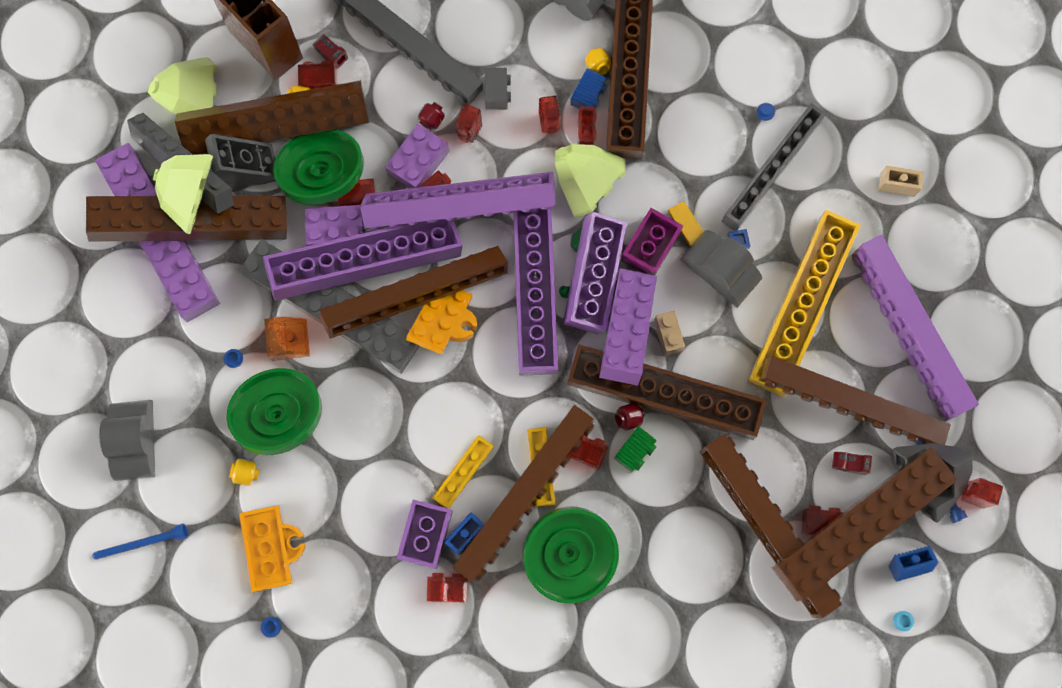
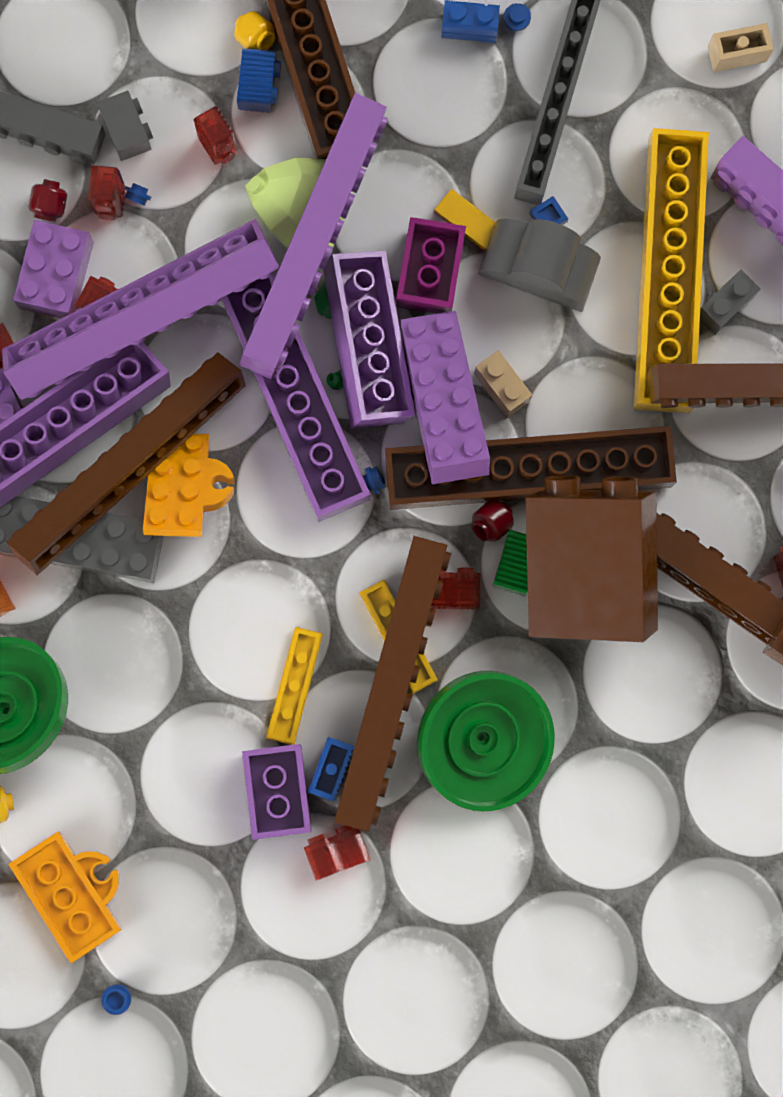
camera: 25 degrees left, 5 degrees up
clear red brick [577,106,597,146] -> none
none -> blue plate [124,183,152,206]
none -> medium lavender brick [239,93,388,379]
none -> blue plate [362,467,386,494]
none -> blue brick [441,0,500,43]
none -> reddish brown brick [526,475,658,642]
none -> dark grey brick [700,270,761,335]

